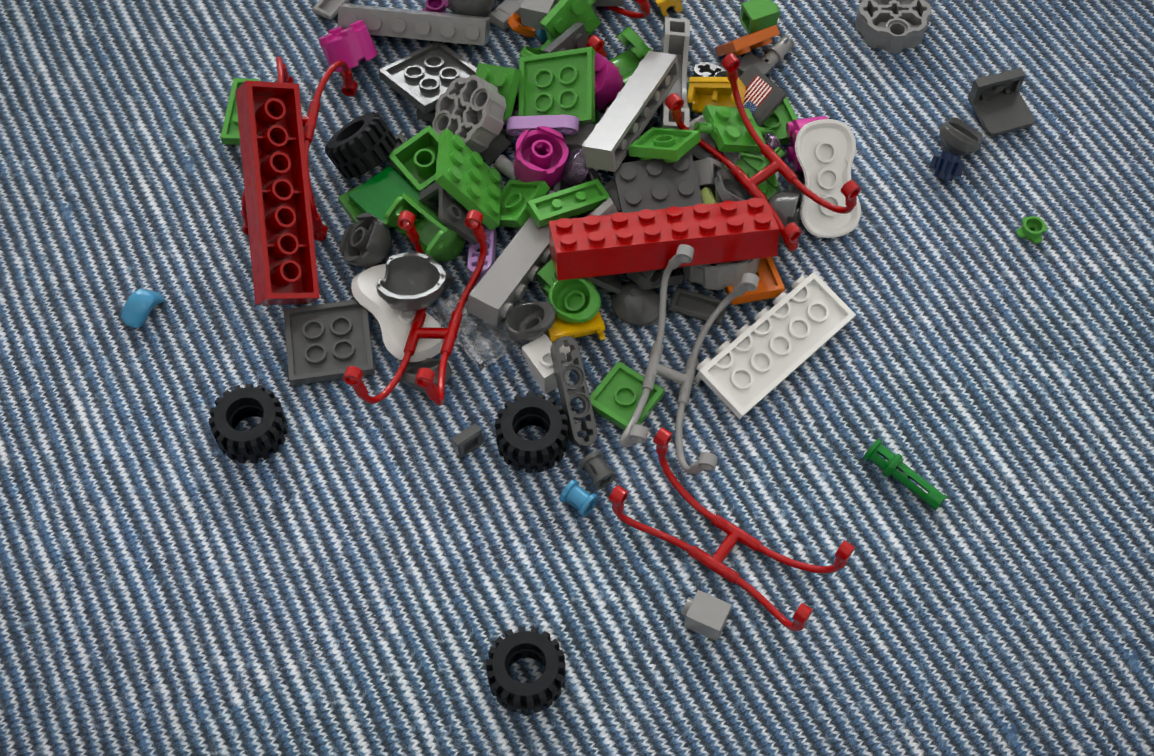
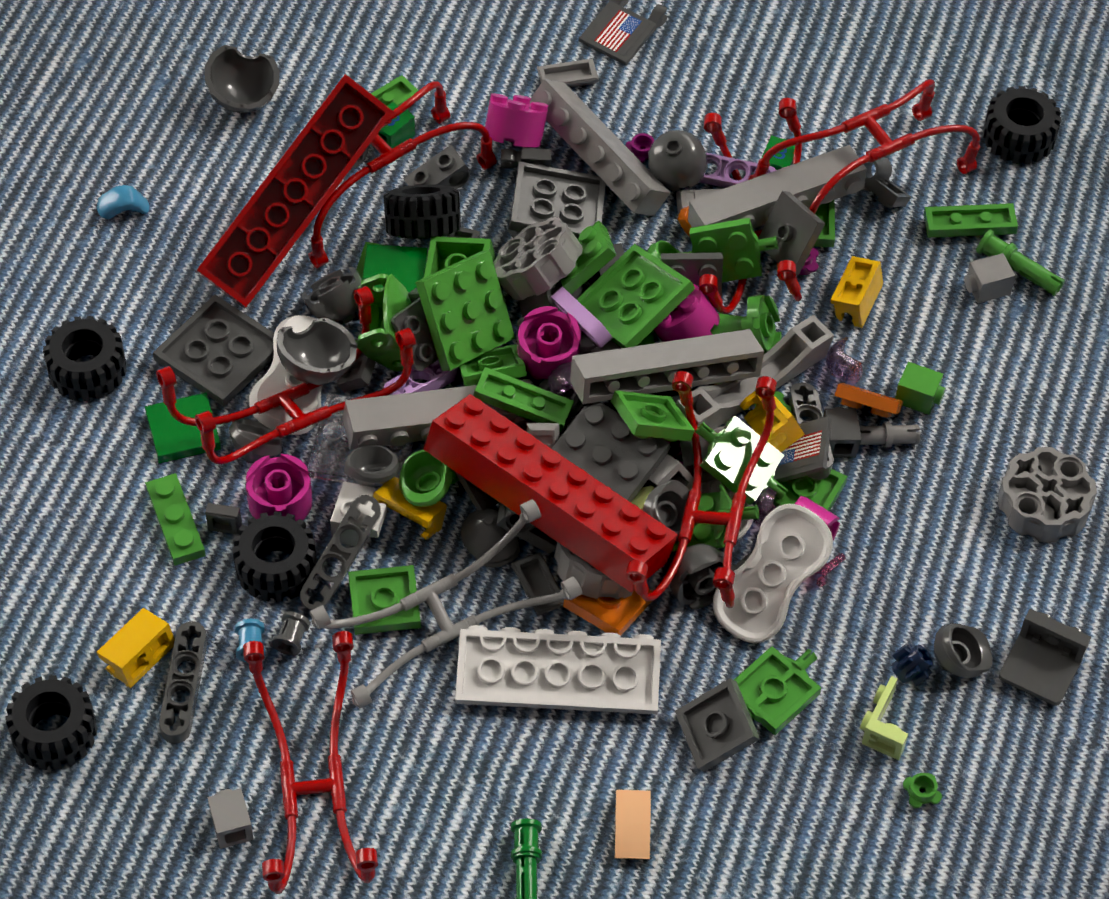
camera: 45 degrees right, 5 degrees down
none -> yellow hinge [96,608,175,688]
none -> green tile [145,393,221,464]
none -> bright green plate [145,473,206,566]
none -> dark grey beam [159,621,207,744]
none -> dark grey cylinder [205,45,280,113]
none -> dark pink brick [246,454,313,521]
none -> dark grey plate [403,144,470,189]
none -> dark grey plate [501,148,551,169]
none -> light nougat slope [615,790,651,860]
none -> dark grey plate [675,678,760,772]
none -> bright green plate [734,646,821,735]
none -> clear purple hair [826,337,863,386]
none -> yellowish green bracket [860,676,908,760]

